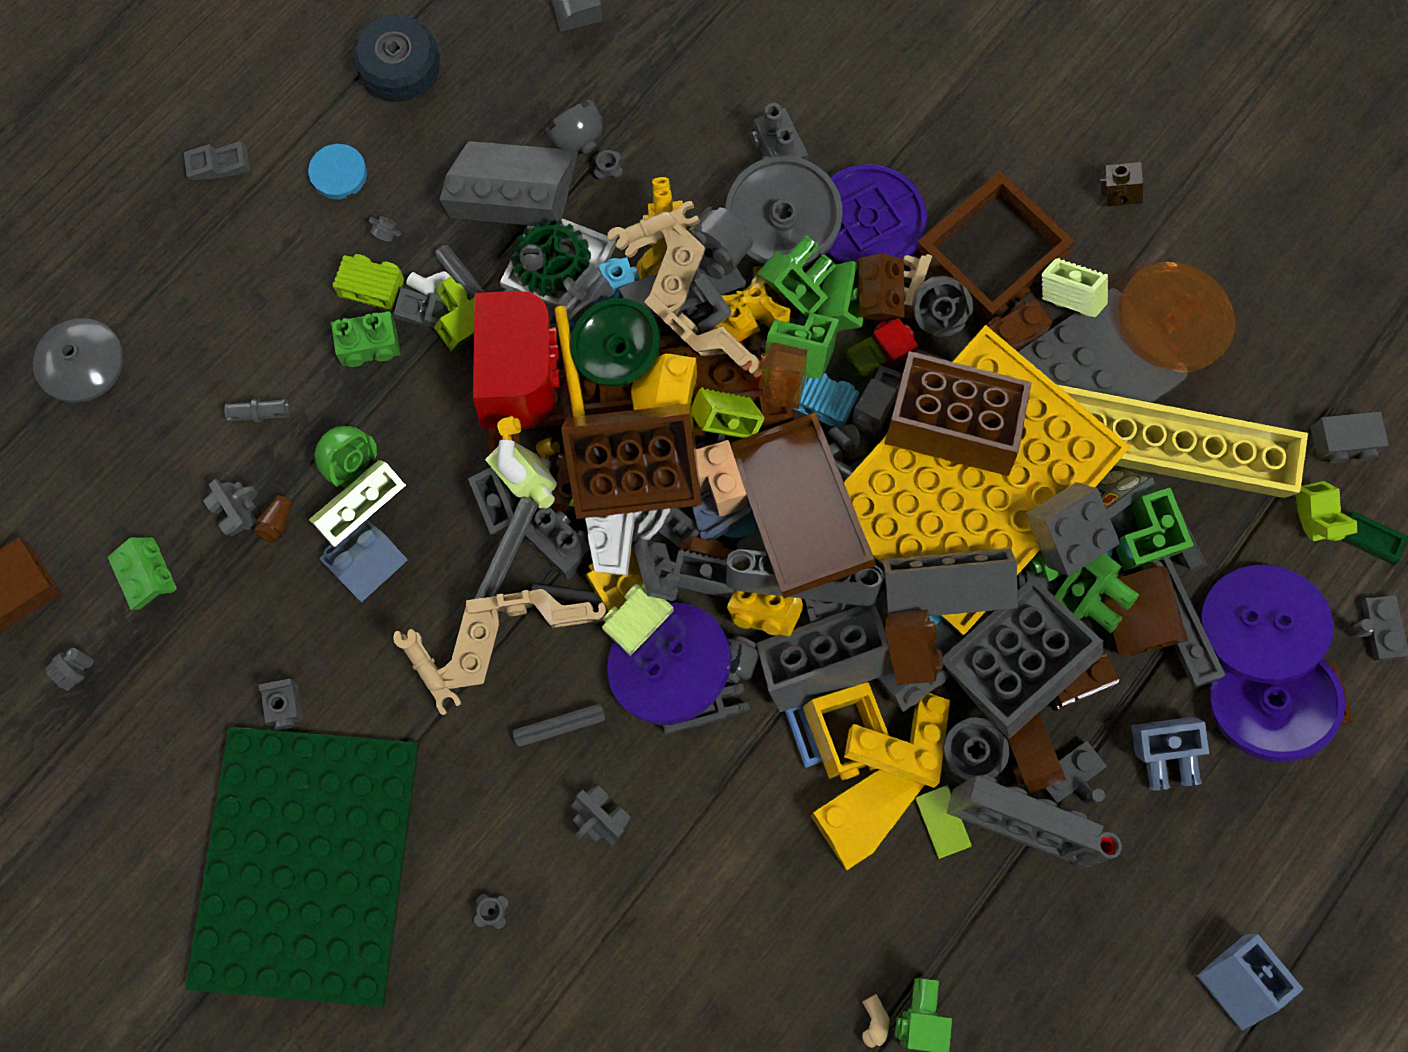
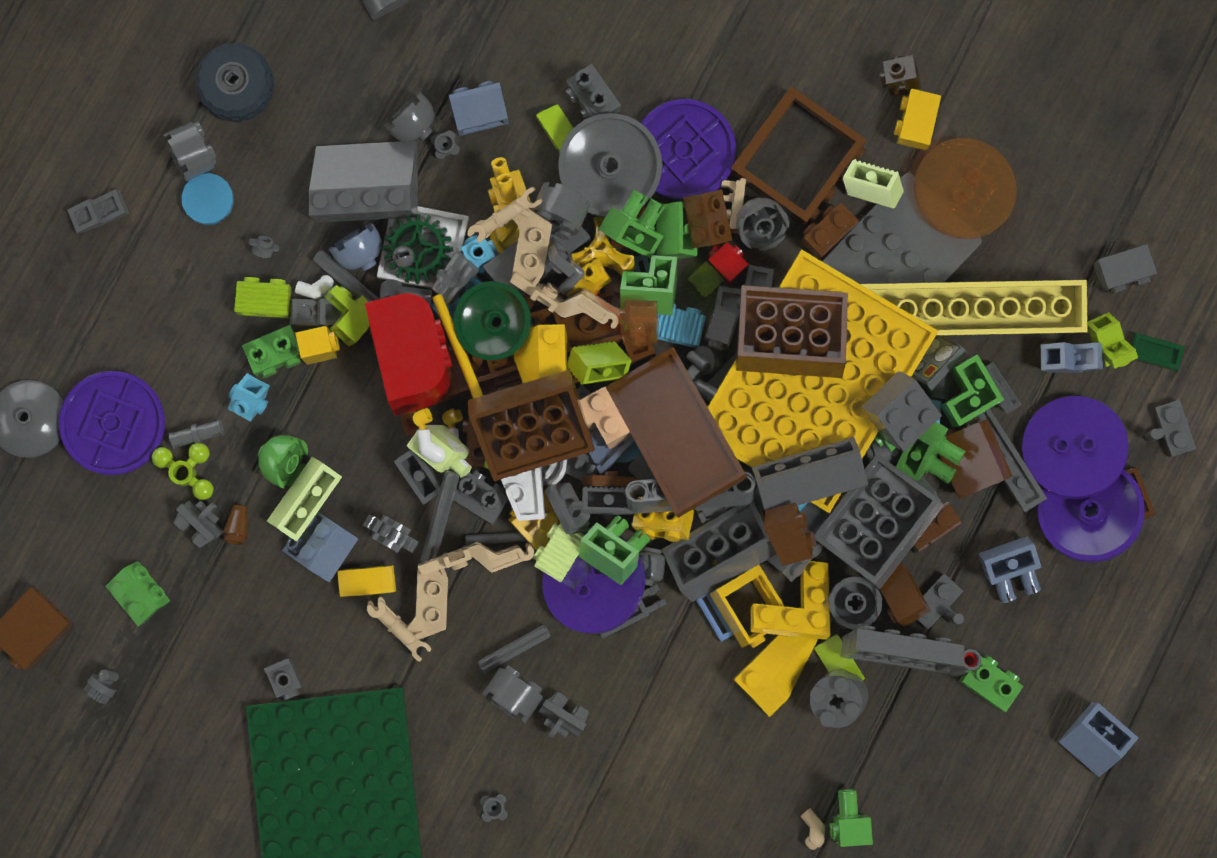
camera: 15 degrees left, 10 degrees up
none -> dark purple plate [59,371,166,475]
none -> lime piece [152,443,214,500]
none -> dark grey brick [163,121,217,181]
none -> medium azure brick [228,374,270,422]
none -> yellow brick [295,326,340,365]
none -> sand blue cylinder [329,223,382,271]
none -> yellow slope [337,565,396,597]
none -> dark grey gear [363,515,418,553]
none -> sand blue slope [449,81,509,136]
none -> dark grey brick [482,665,543,724]
none -> lime slope [536,104,573,154]
none -> bright green brick [579,516,650,585]
none -> dark grey brick [810,669,868,728]
none -> yellow brick [894,89,941,150]
none -> bright green brick [958,655,1024,712]
none -> sand blue brick [1041,342,1103,373]

